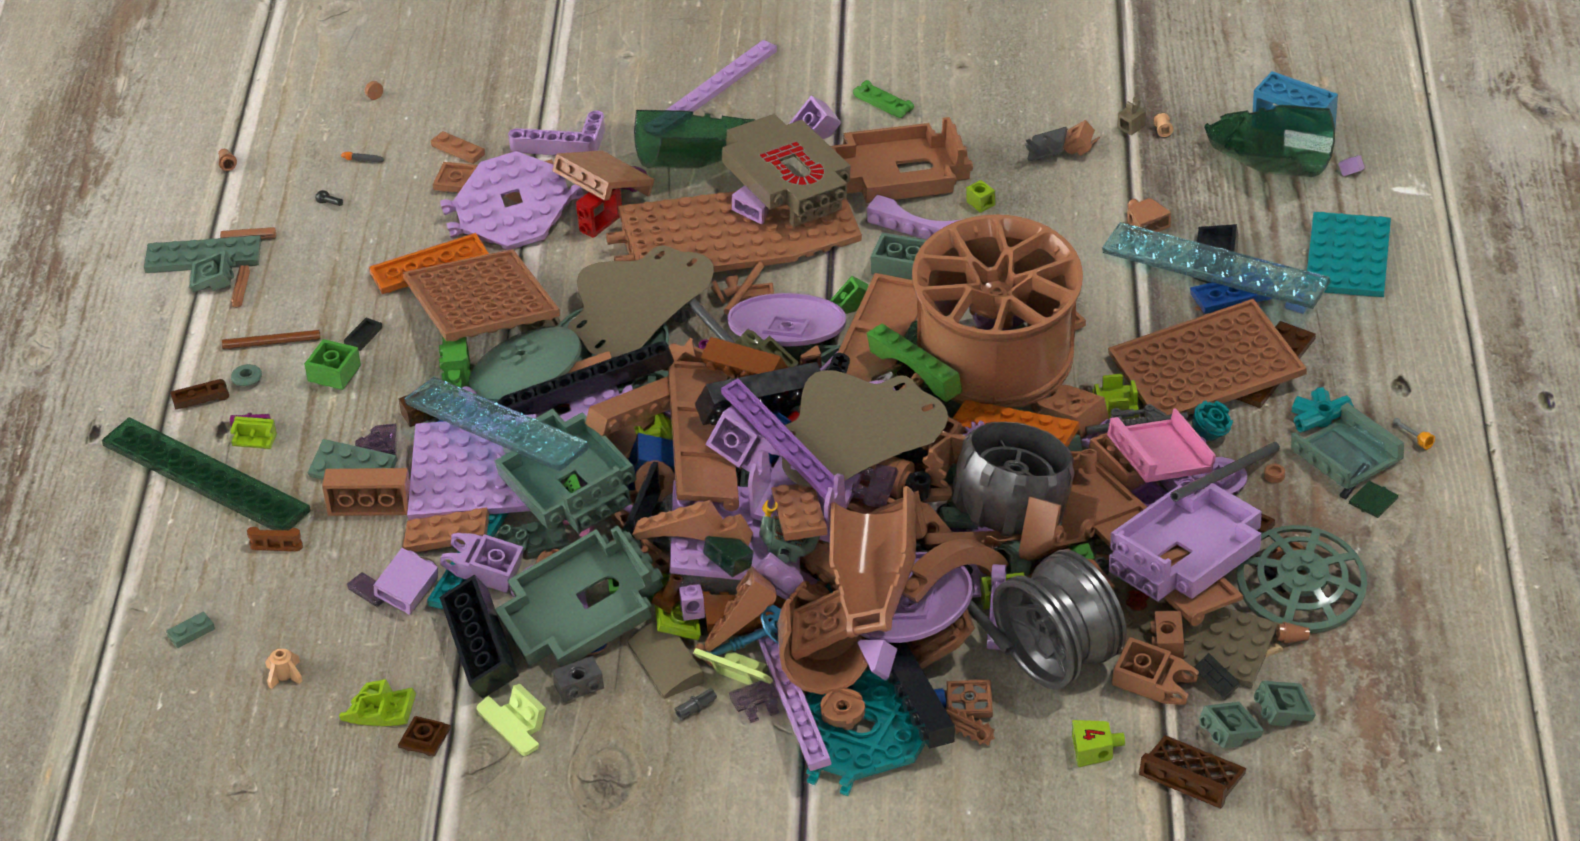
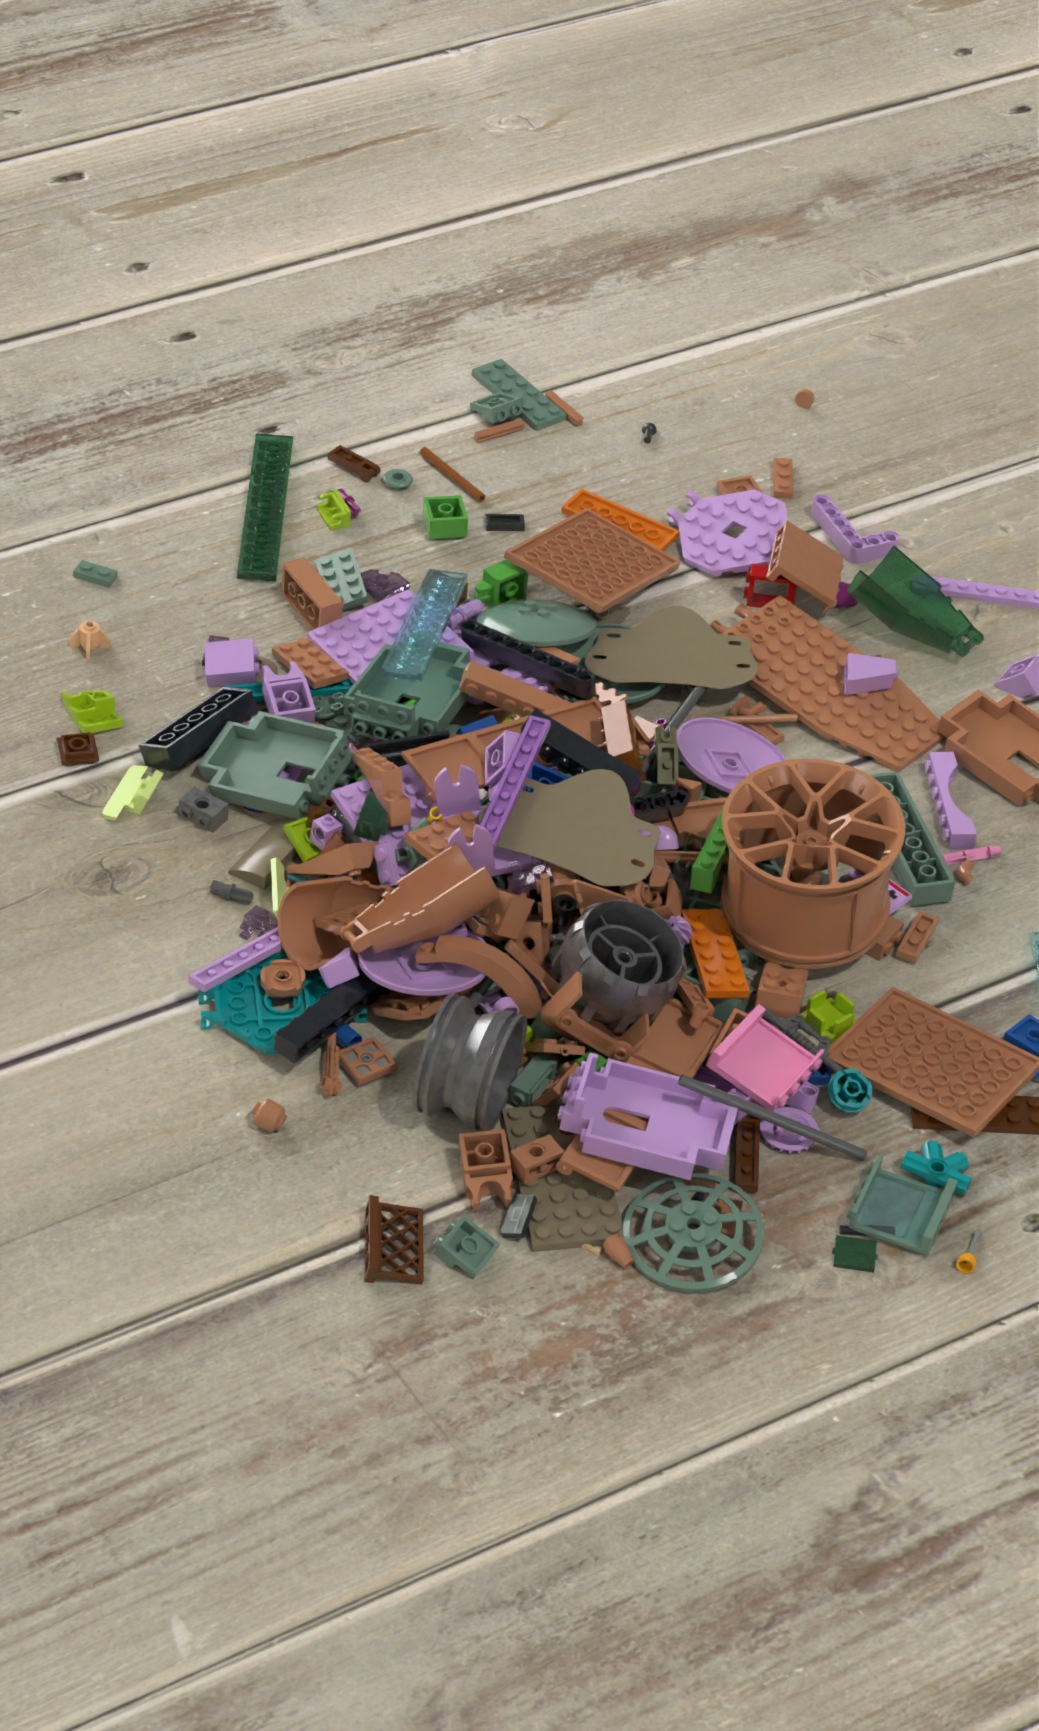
camera: 50 degrees right, 0 degrees up
nougat cone [218,148,237,171] -> none
dark orange plate [247,527,303,552] -> none
dark grey piece [341,152,384,163] -> none
dark tan panel [722,114,851,227] -> none
lime brick [966,180,995,213] -> none
lime torso [1072,720,1125,767] -> none
sand green plate [1254,681,1316,726] -> none
nougat tile [1264,464,1285,483] -> none
none -> nougat head [251,1099,287,1133]
none -> nougat plate [536,873,552,923]

